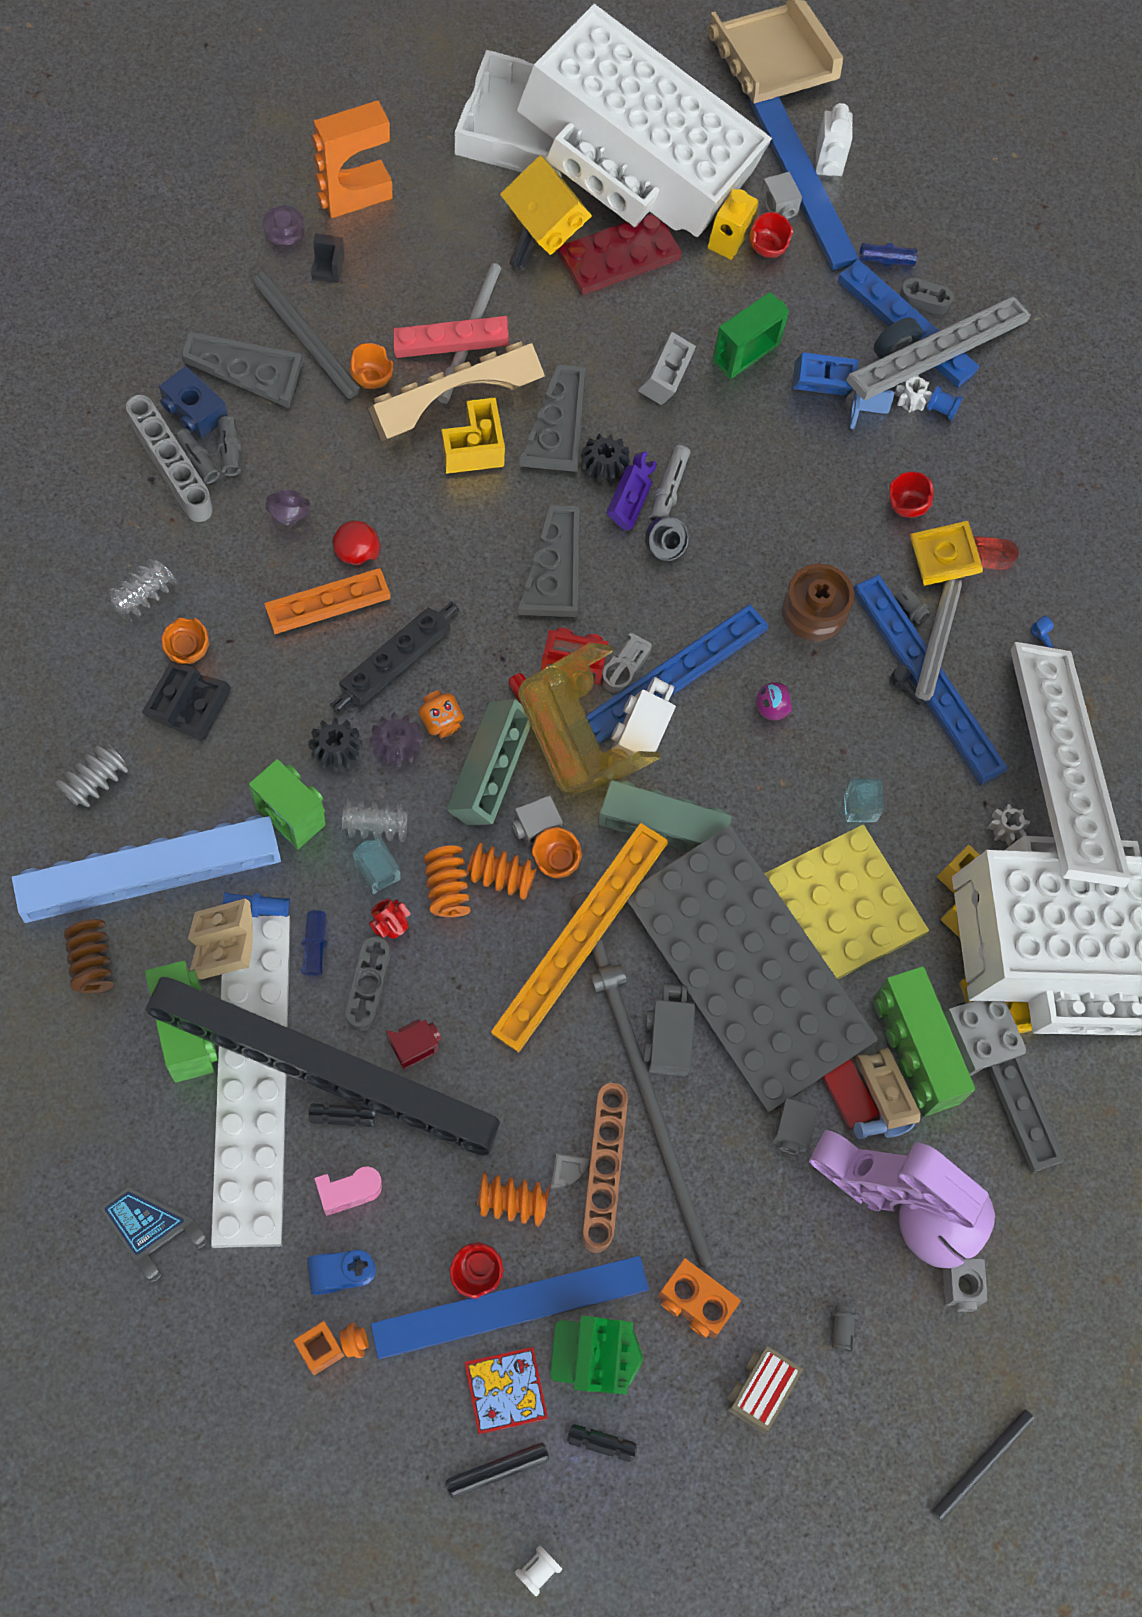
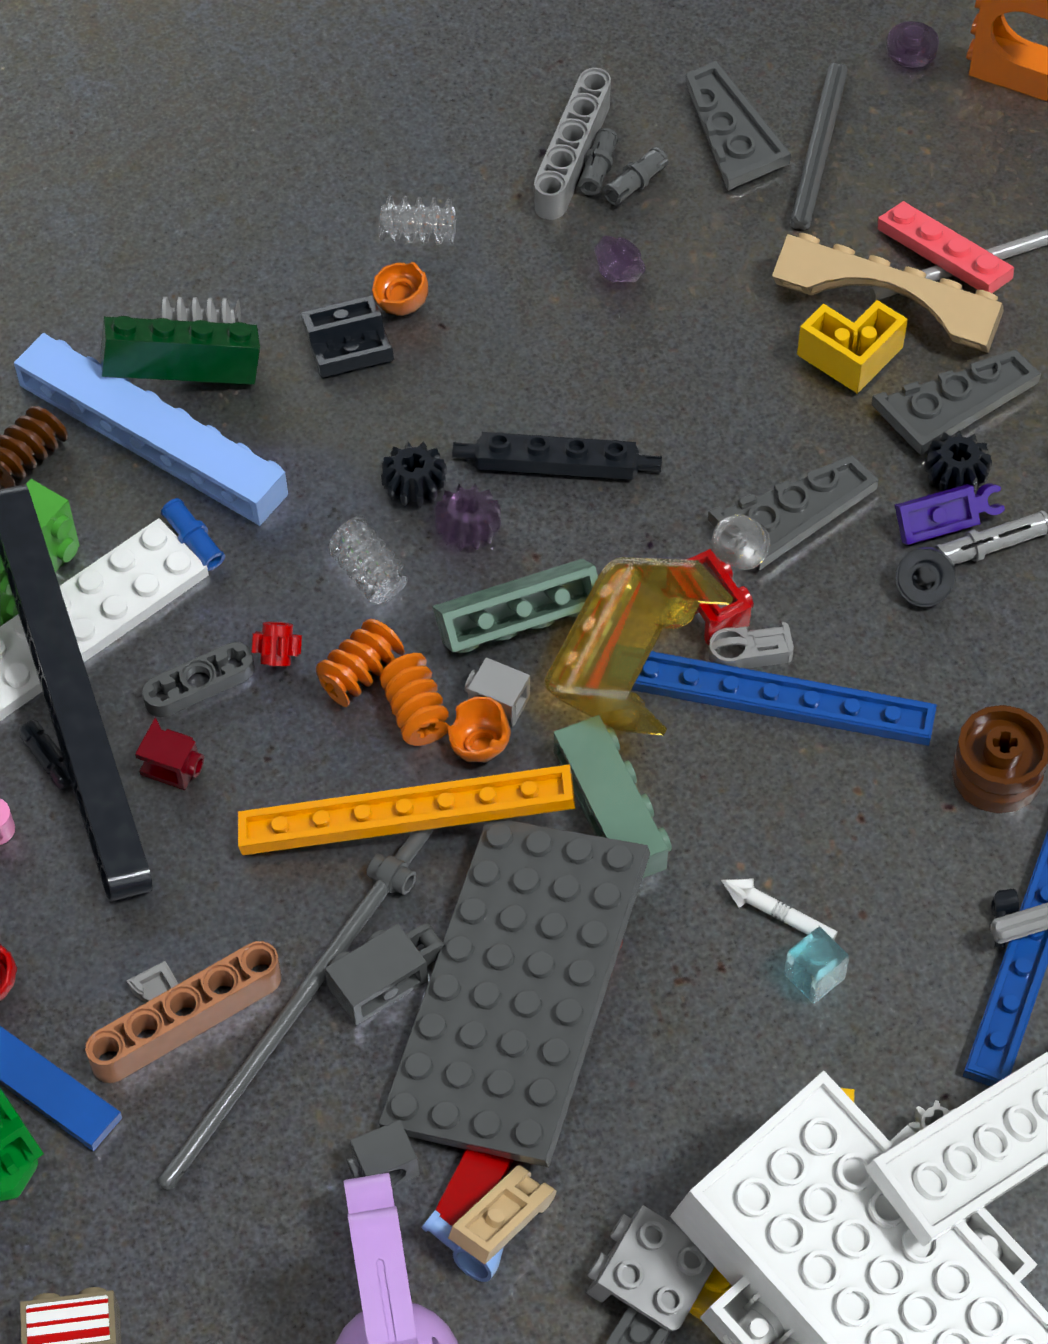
camera: 60 degrees right, 10 degrees down
dark blue brick [159,366,228,439] -> none
tan slope [188,898,253,980] -> none
bright green brick [249,759,326,850] -> none
orange plate [264,568,390,635] -> none
clear blue axle [301,910,327,976] -> none
black panel [311,233,345,282] -> none
red hair [332,521,381,566] -> none
orange hair [349,343,393,390] -> none
clear light blue brick [352,837,401,894] -> none
orange head [418,690,464,739] -> none
orange piece [477,1172,550,1227] -> none
white brick [611,677,676,766] -> none
orange brick [657,1258,741,1339] -> none
magenta piece [756,682,792,721] -> none
light yellow plate [764,824,929,980] -> none
bright green brick [873,966,976,1117] -> none
none -> dark green brick [100,316,260,384]
none -> clear head [711,514,771,570]
none -> white piece [721,878,838,946]

